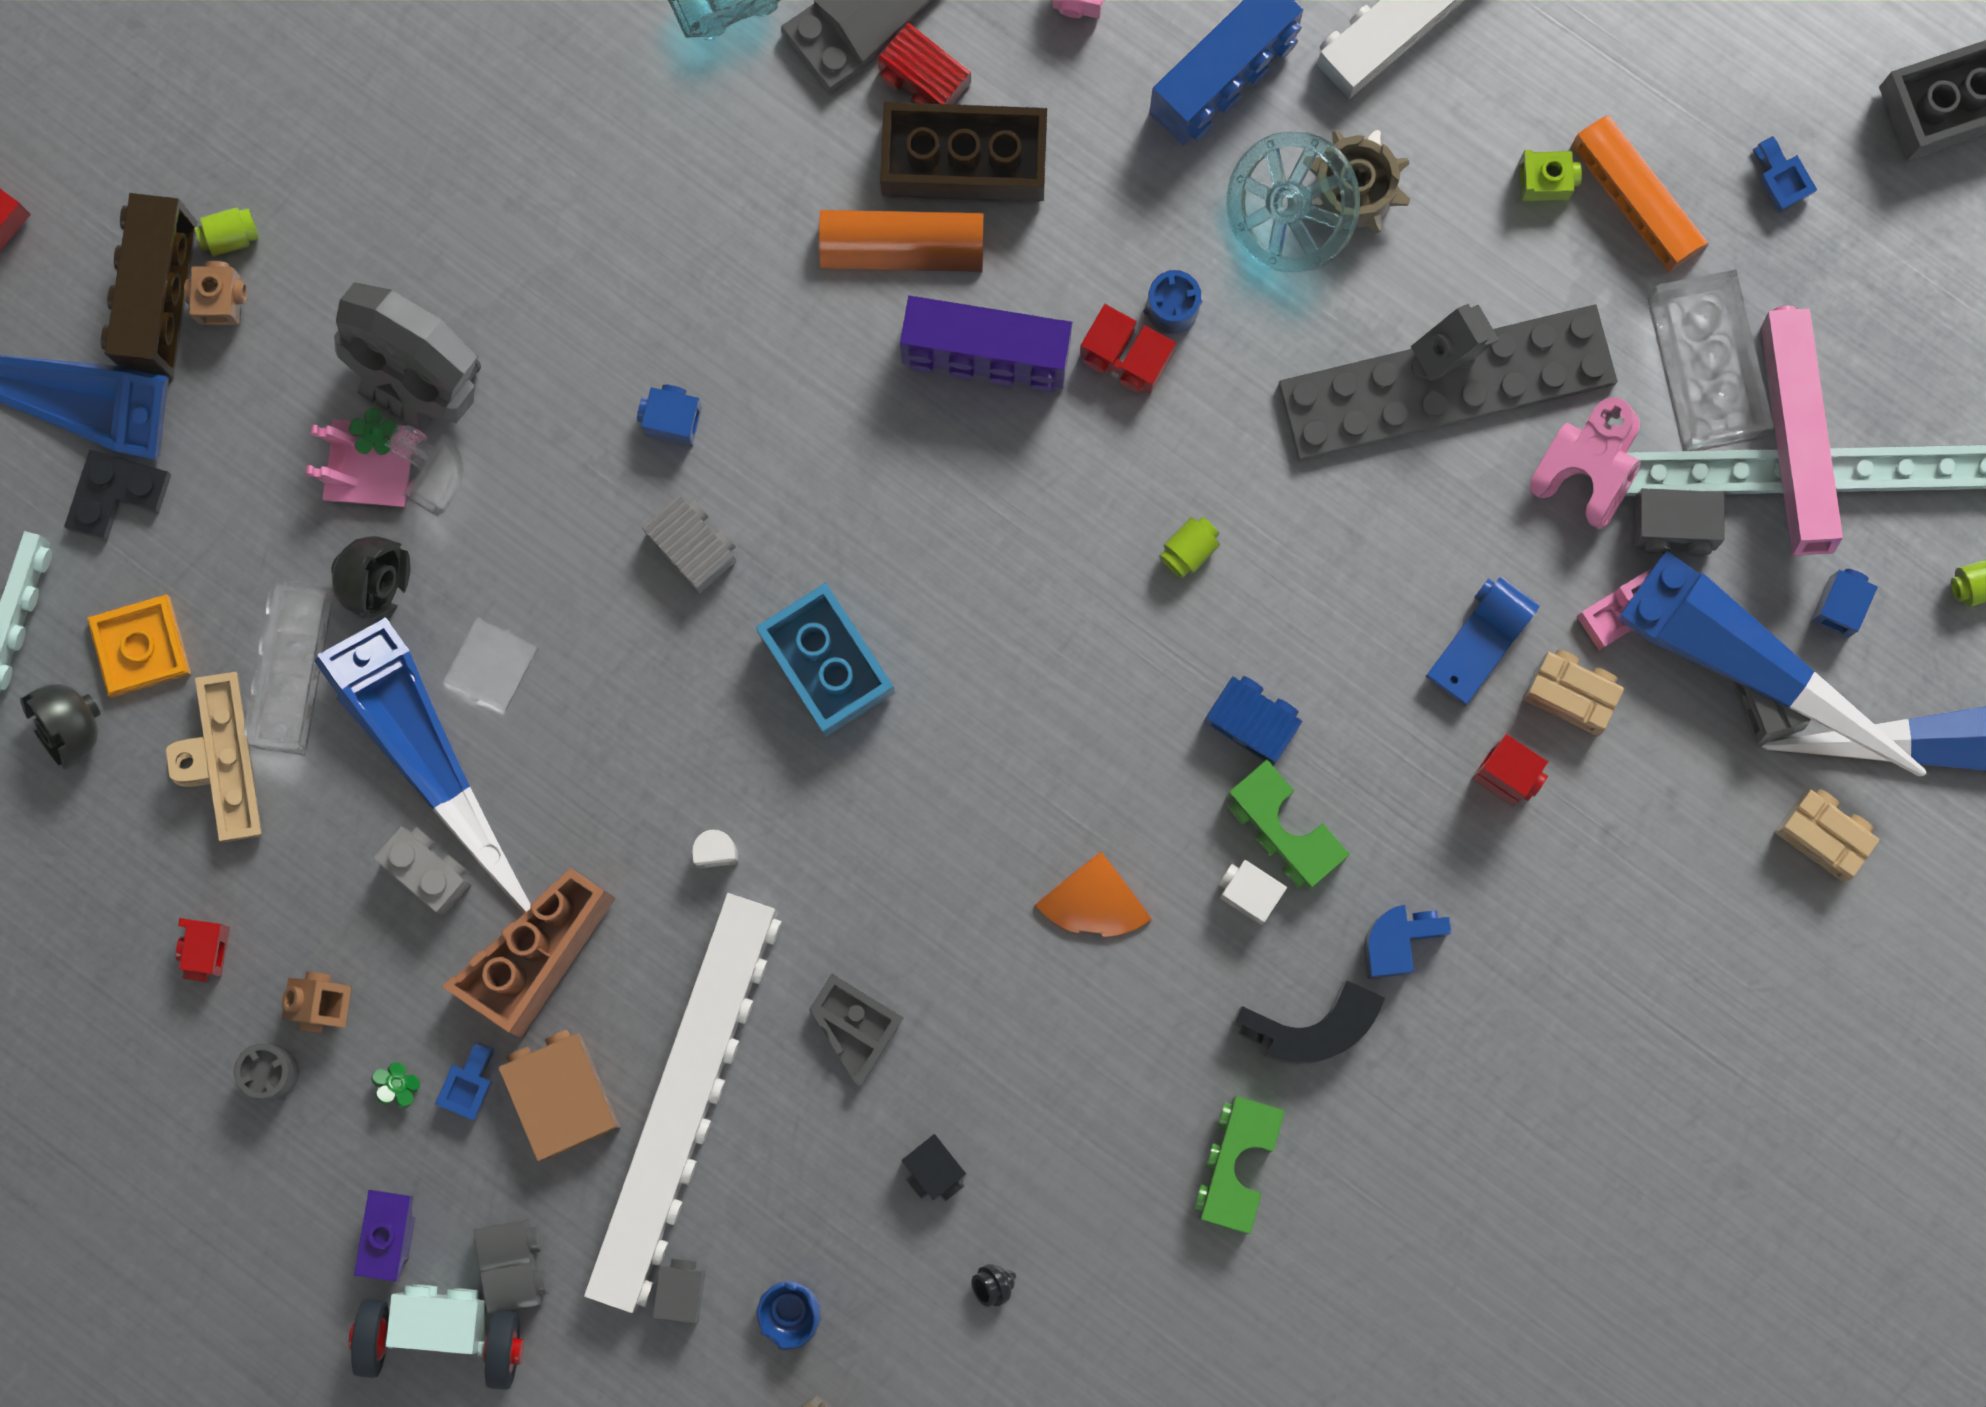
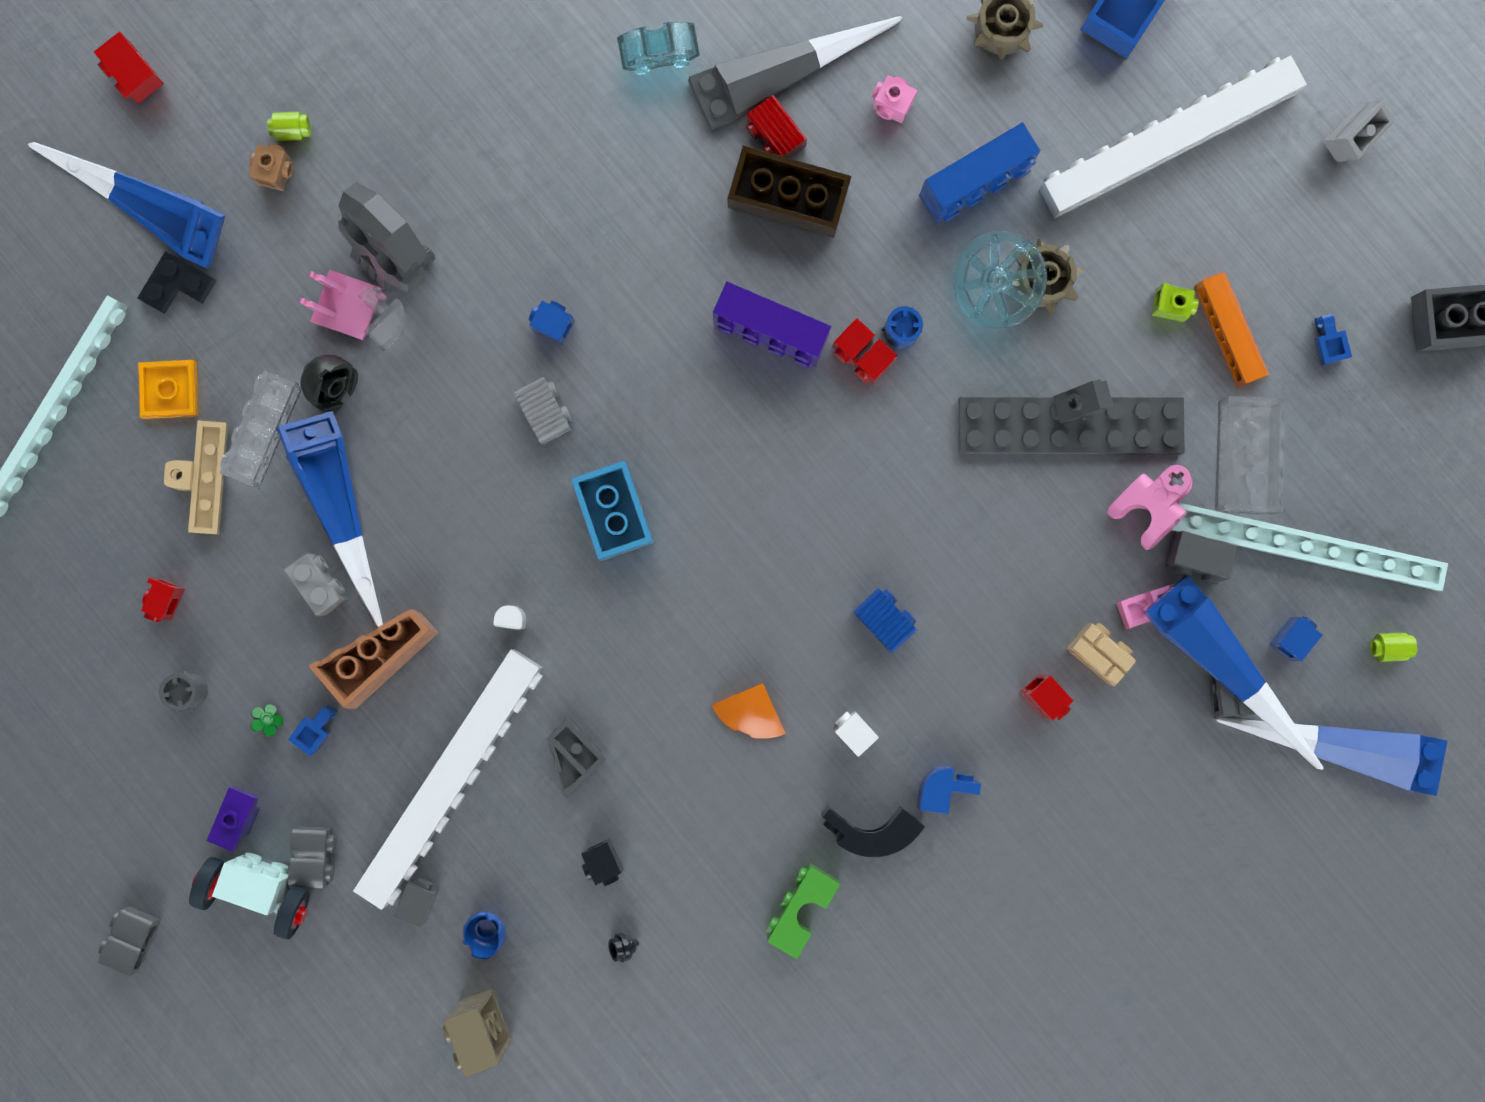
camera: 15 degrees right, 5 degrees up
pearl dark grey cylinder [20,684,101,769] -> none
dark brown brick [101,193,198,378] -> none
medium nougat brick [282,971,352,1034] -> none
green plant [349,408,397,455] -> none
clear piece [444,617,539,712] -> none
medium nougat brick [498,1030,621,1162] -> none
orange brick [819,210,984,272] -> none
lime brick [1159,517,1220,578] -> none
bright green arch [1226,760,1350,891] -> none
blue door [1425,576,1541,706] -> none
bright pink brick [1760,306,1843,556] -> none
tan brick [1775,789,1880,882] -> none

